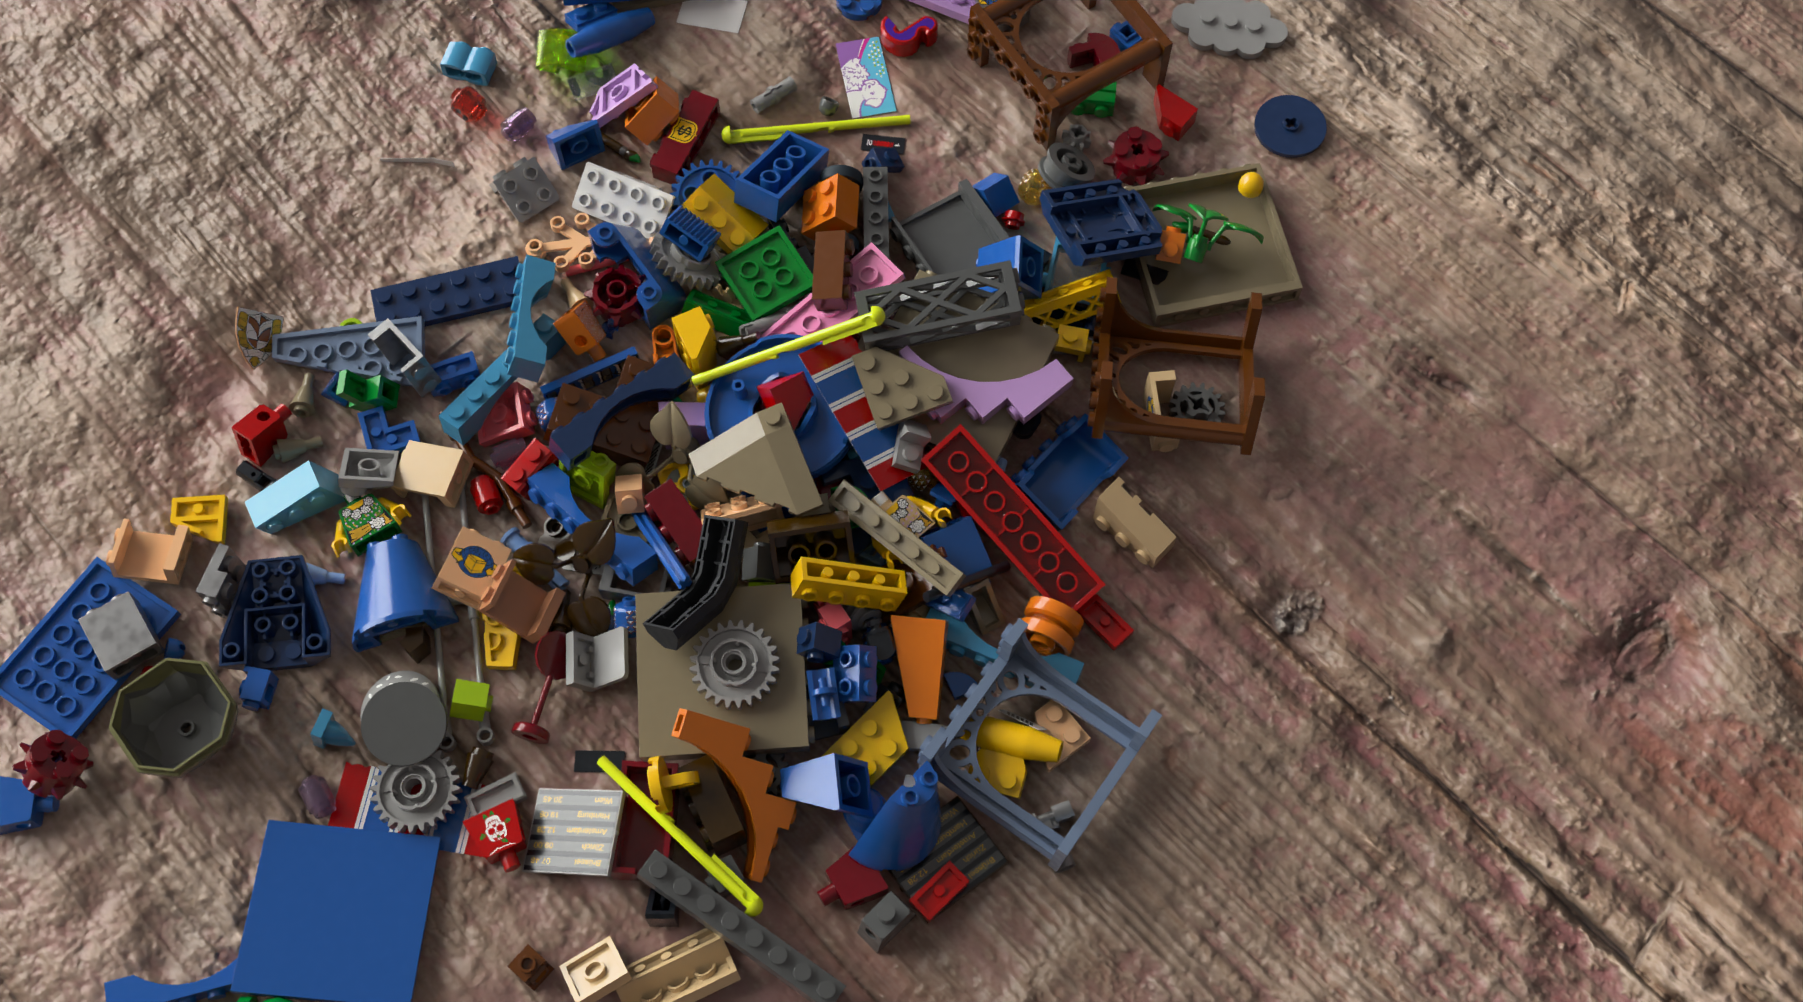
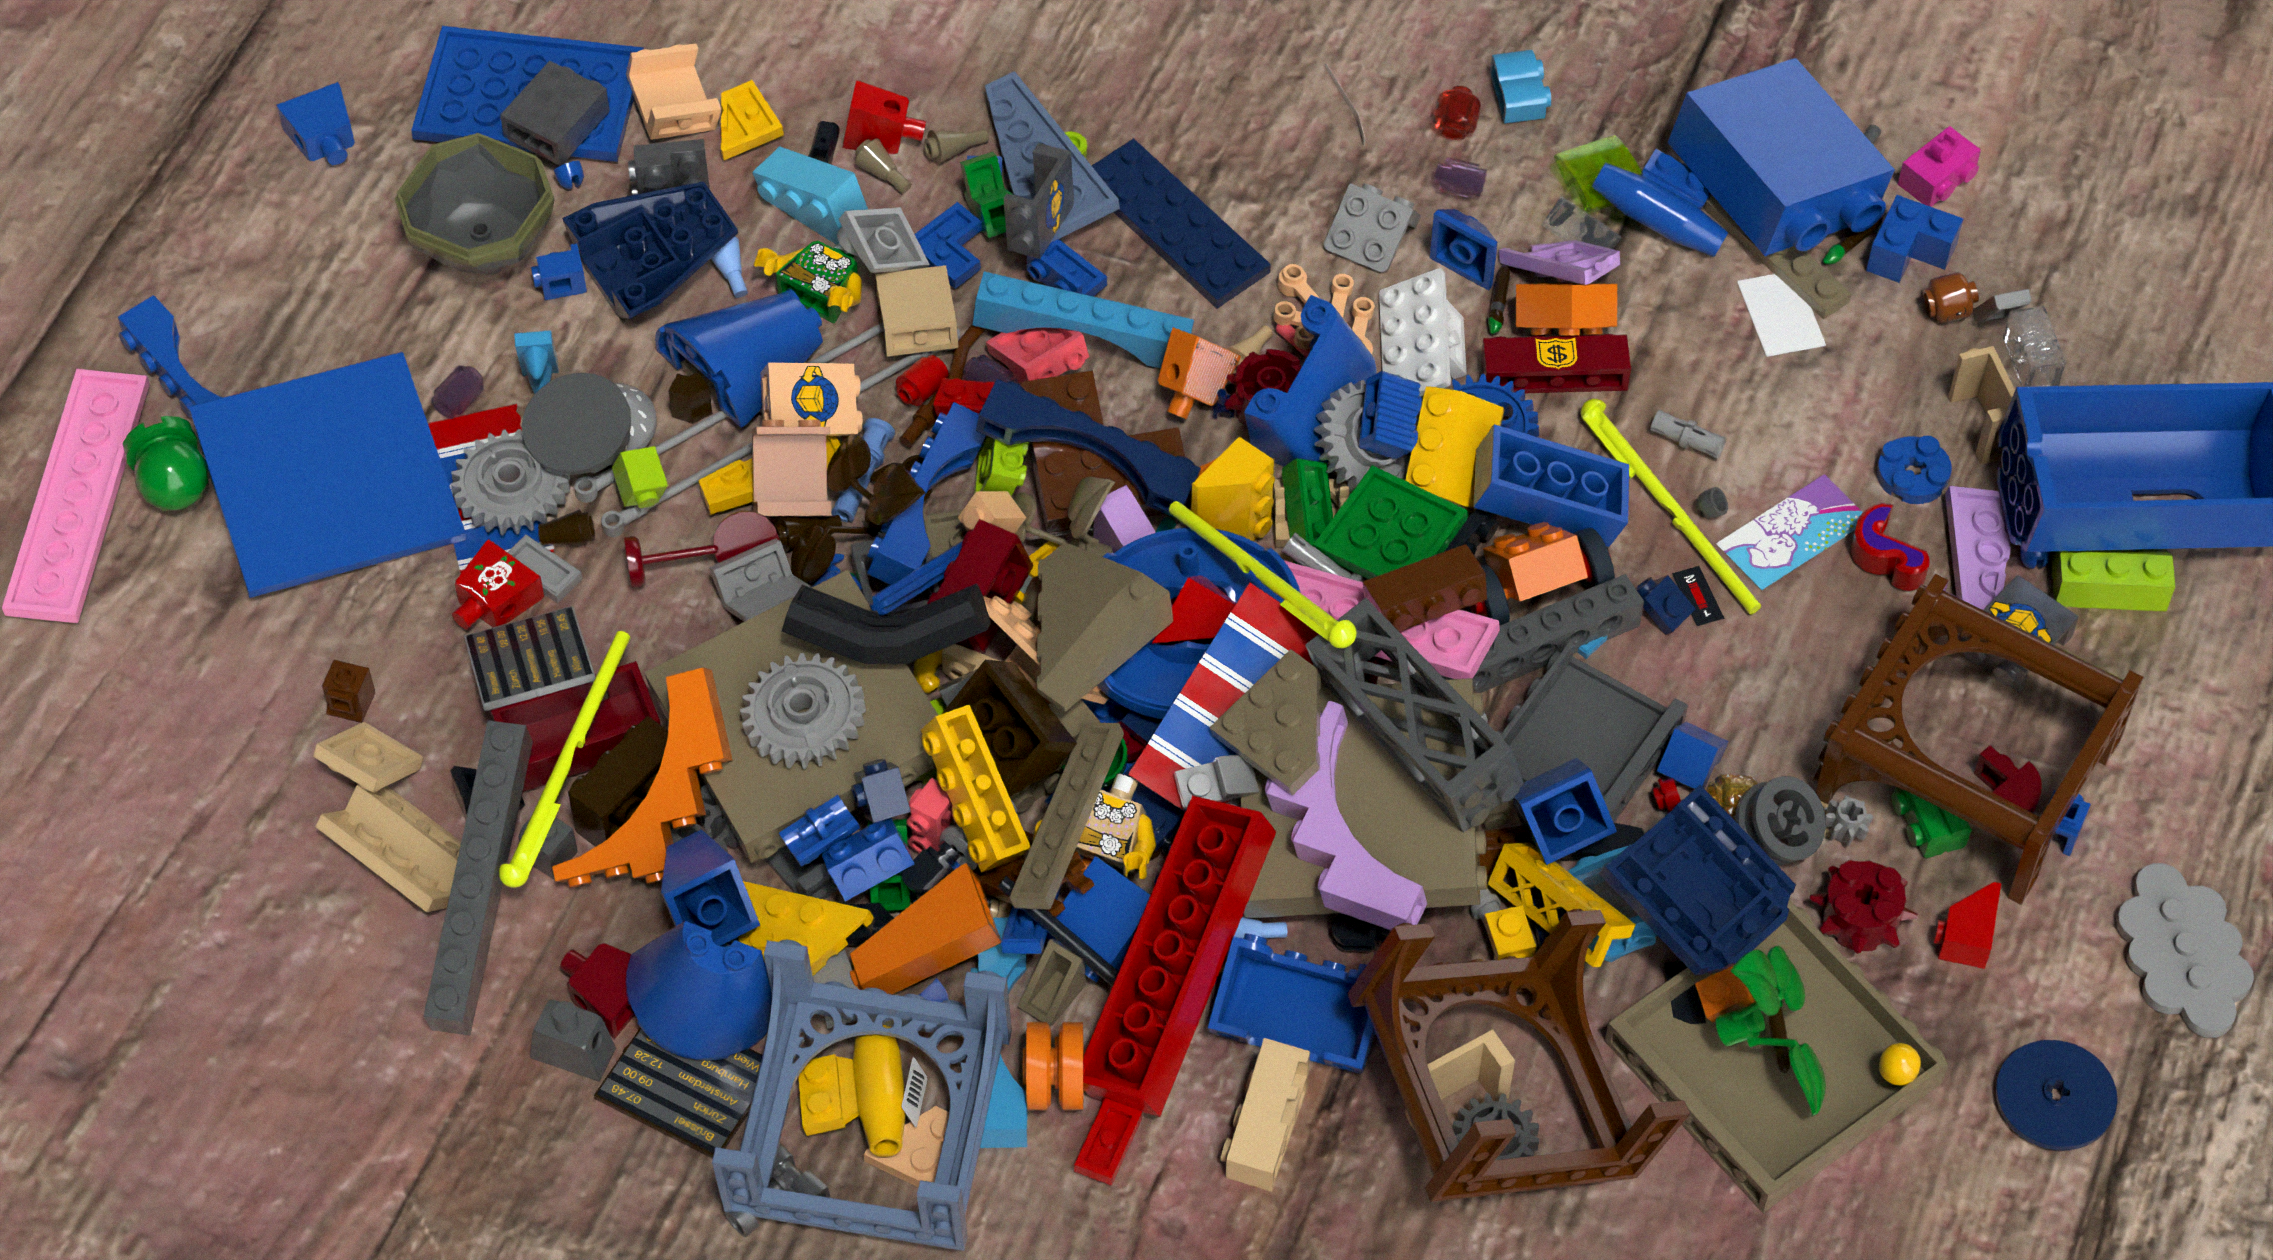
camera: 65 degrees right, 10 degrees down
dark red brick [12,730,94,800] -> none
shield [235,307,284,370] -> none
dark azure arch [504,254,556,383] -> none
blue tile [540,347,639,400] -> none
black sticker [574,750,625,772] -> none
yellow tile [647,755,700,814] -> none
dark brown cone [716,331,762,361] -> none
red plate [909,860,970,923] -> none

